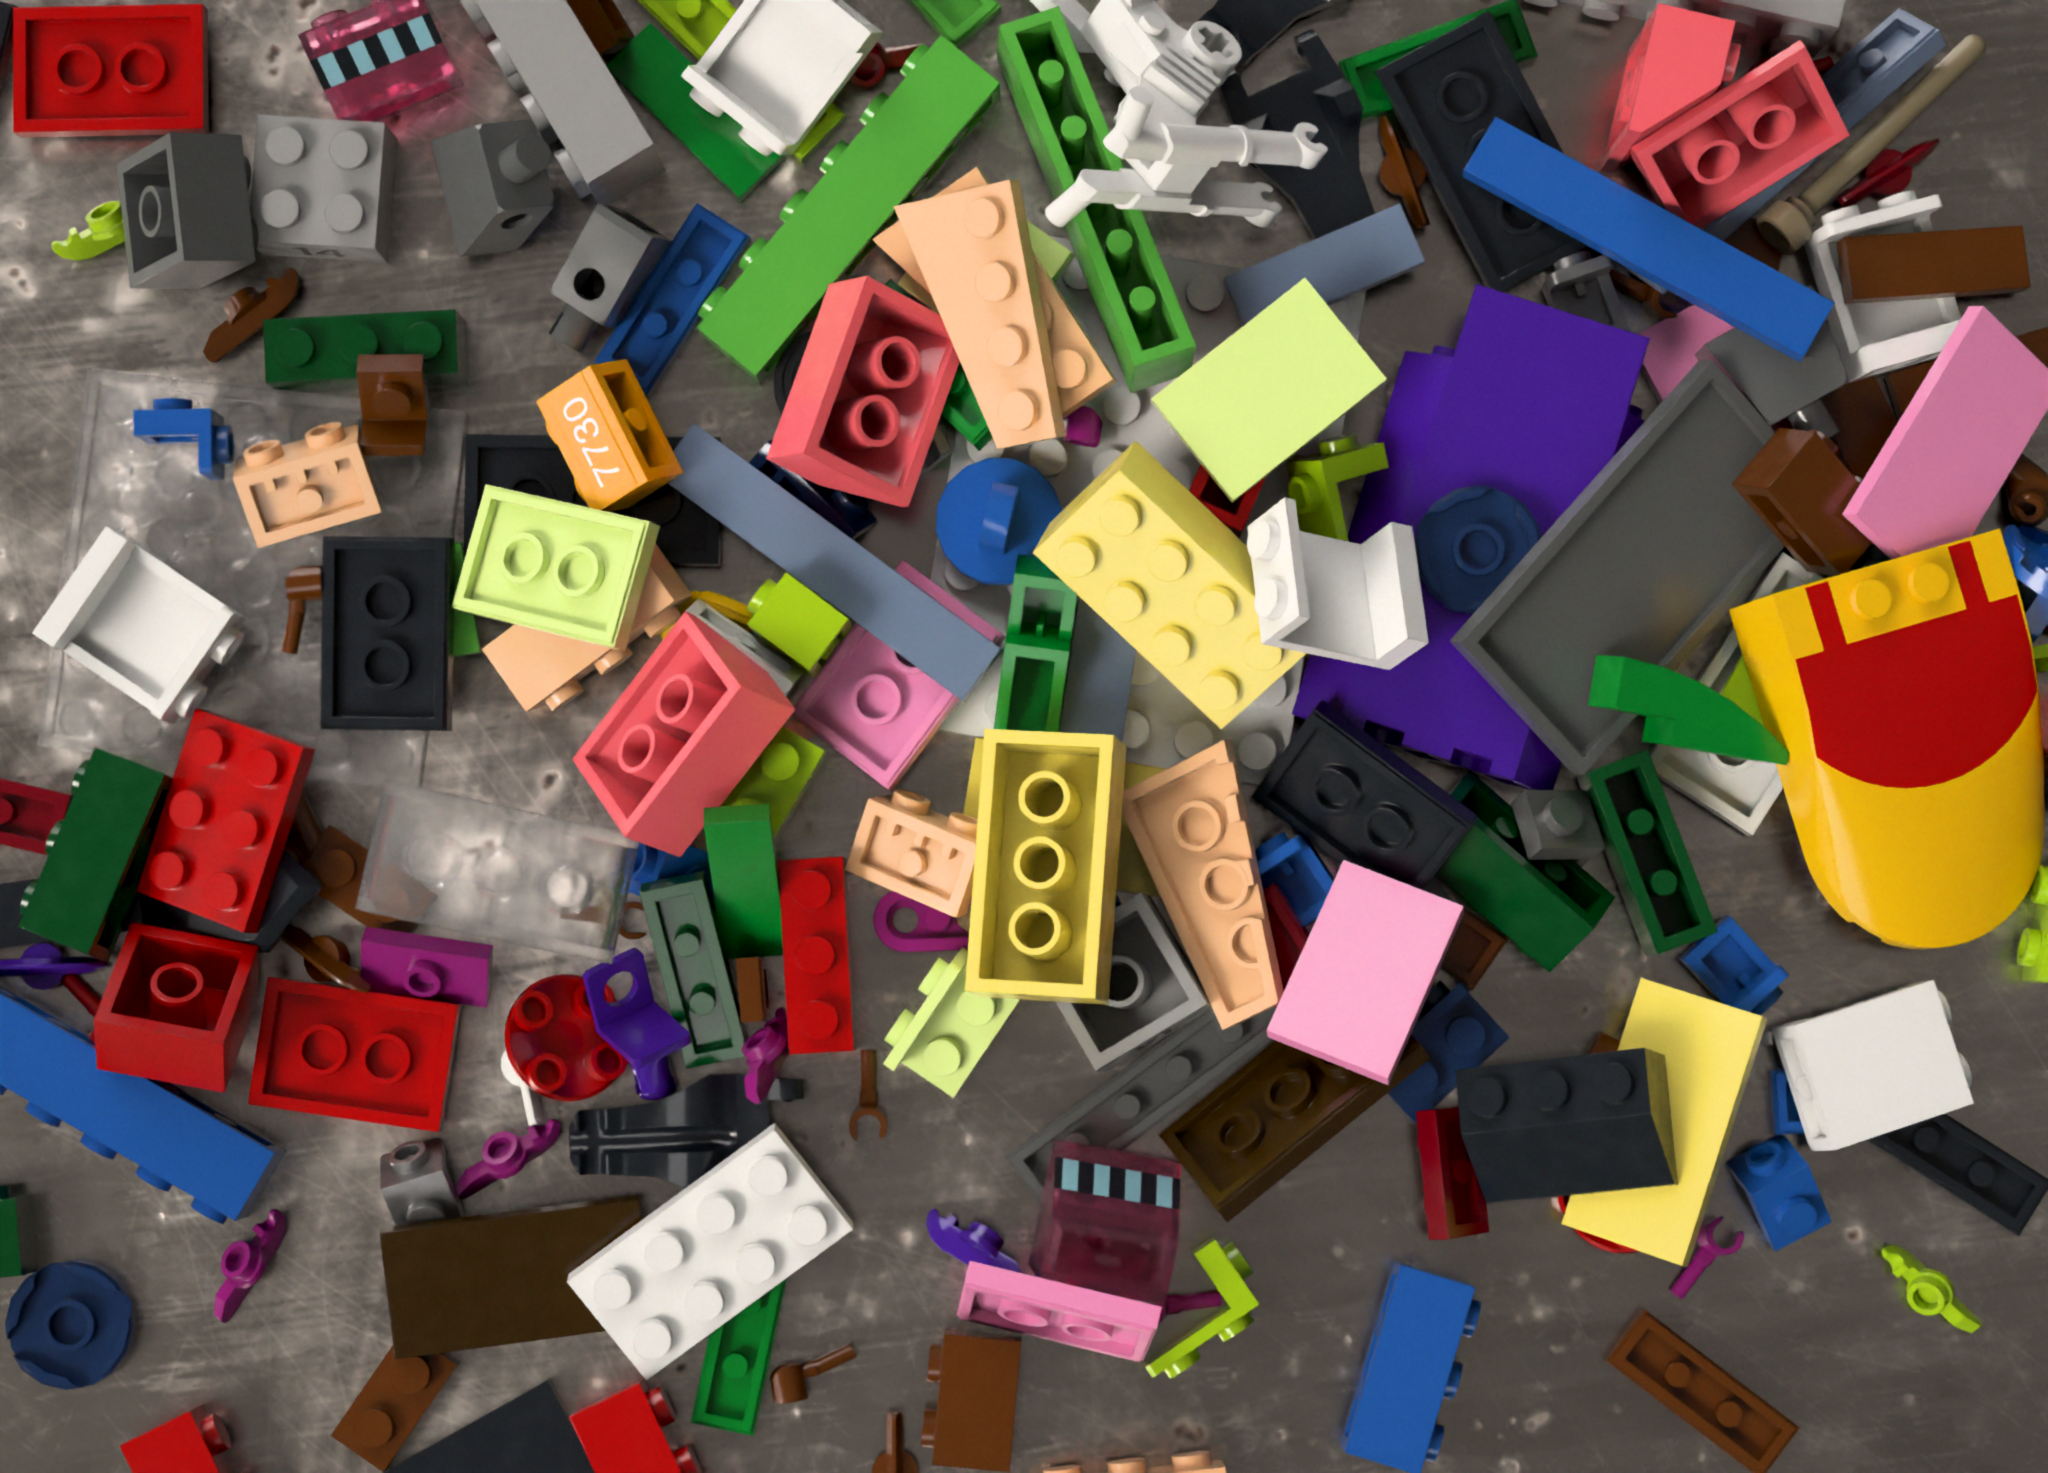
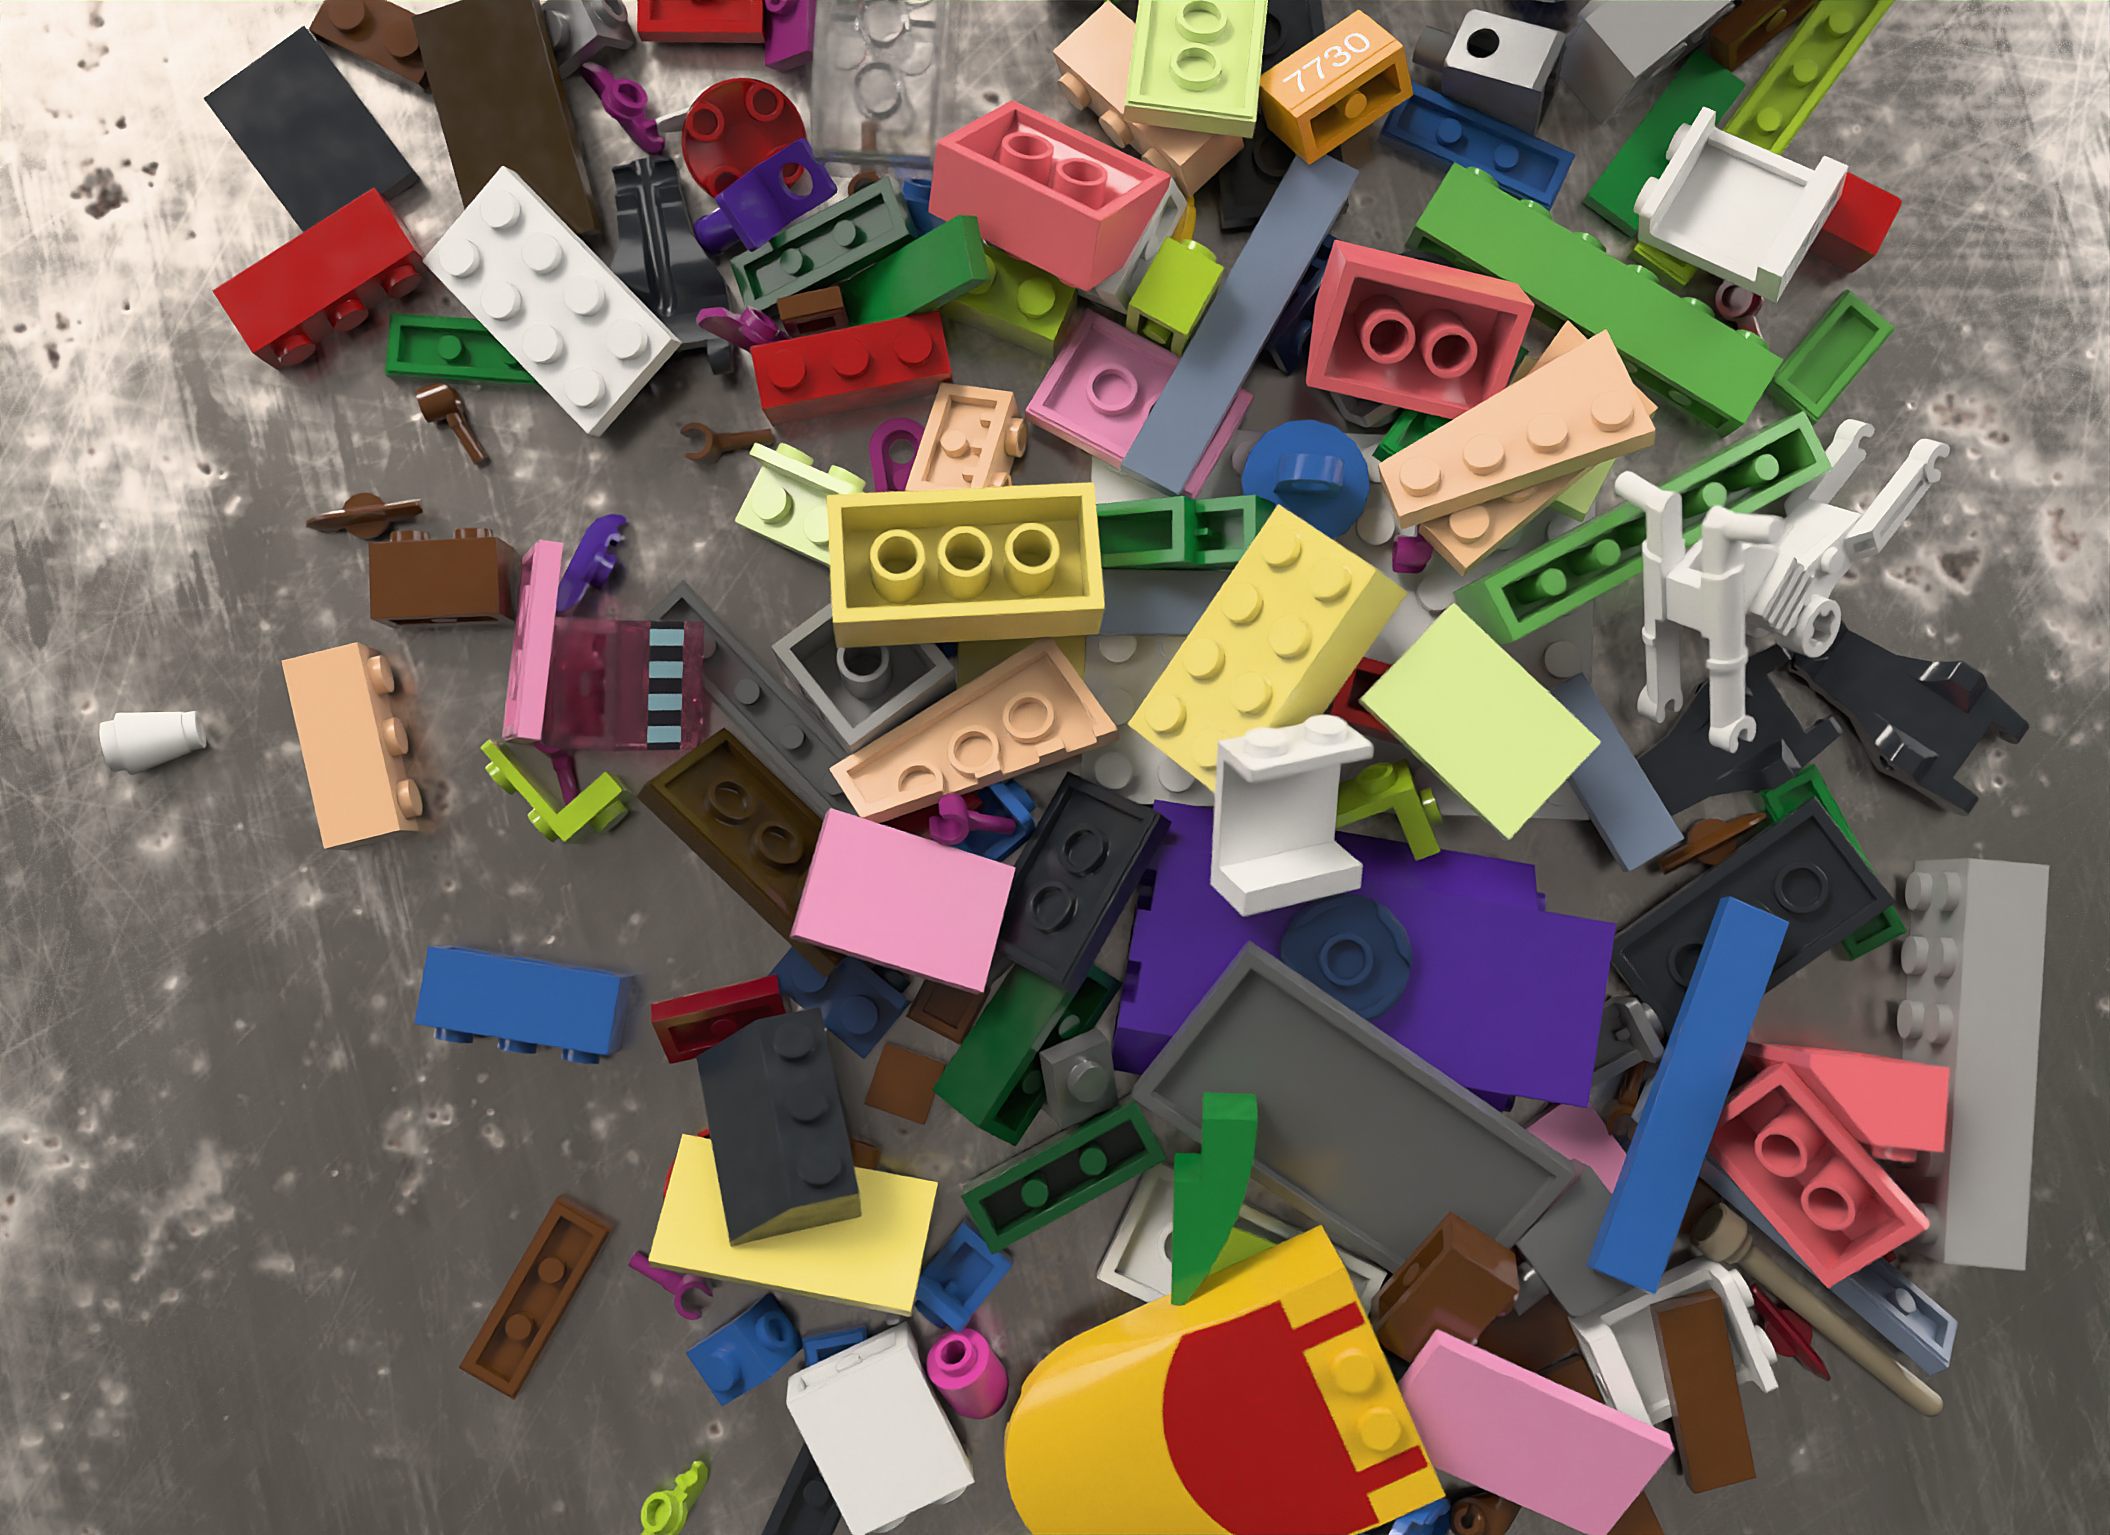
camera: 80 degrees right, 0 degrees up
none -> reddish brown tile [864,1042,947,1125]
none -> dark pink brick [927,1328,1009,1419]
none -> magenta hand [929,793,1015,845]

